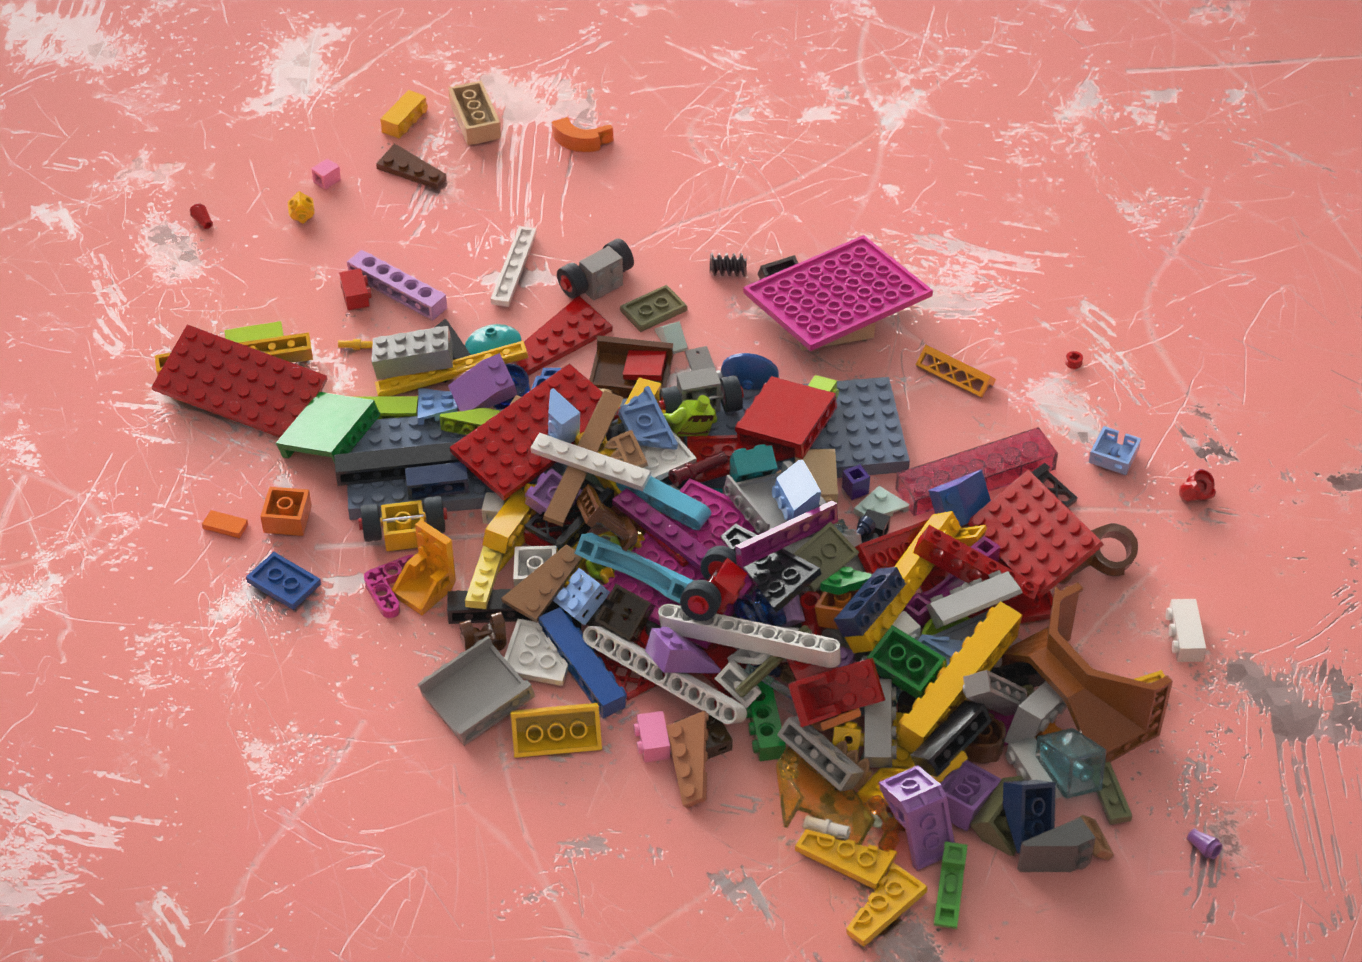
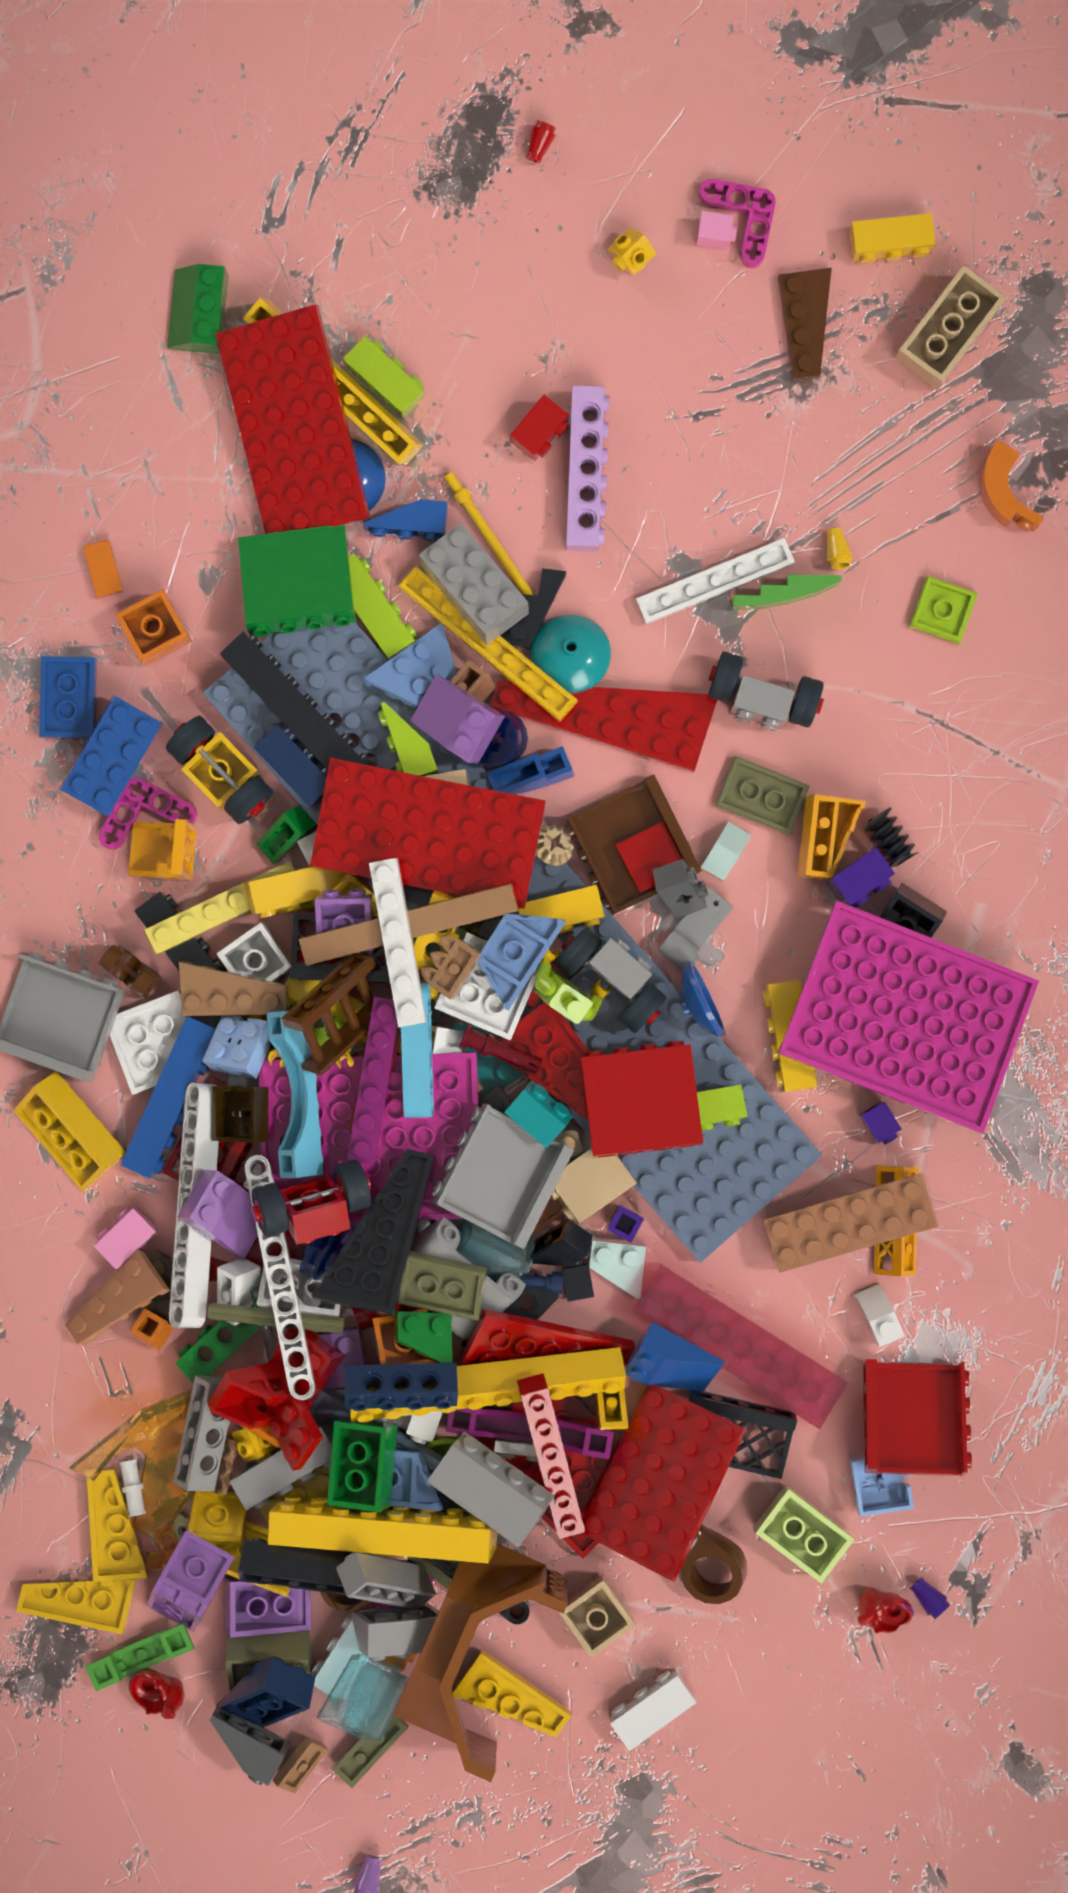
camera: 55 degrees right, 40 degrees up
light blue slope [548,388,580,443] -> none
magenta plate [735,501,838,568] -> none
slope [772,460,821,521] -> none
red bush [1065,351,1083,369] -> none
none -> blue brick [59,696,162,817]
none -> orange brick [129,1308,174,1352]
none -> red hair [129,1670,185,1719]
none -> green slope [167,264,229,354]
none -> green arch [256,805,318,864]
none -> blue slope [364,499,448,542]
none -> black slope [529,1218,593,1267]
none -> tan brick [559,1574,636,1658]
none -> dark grey brick [653,859,708,918]
none -> dark pink beam [699,179,776,268]
none -> bright green slope [732,574,842,611]
none -> yellowish green brick [753,1484,855,1584]
none -> yellow brick [762,980,817,1092]
none -> nougat brick [763,1172,939,1273]
none -> light orange wedge [797,794,867,880]
none -> yellow cone [826,528,853,570]
none -> dark purple brick [826,847,895,908]
none -> white slope [855,1283,905,1347]
none -> dark purple brick [859,1101,902,1145]
none -> red panel [863,1359,972,1476]
none -> lime tile [909,576,978,645]
none -> dark purple cone [910,1577,950,1619]

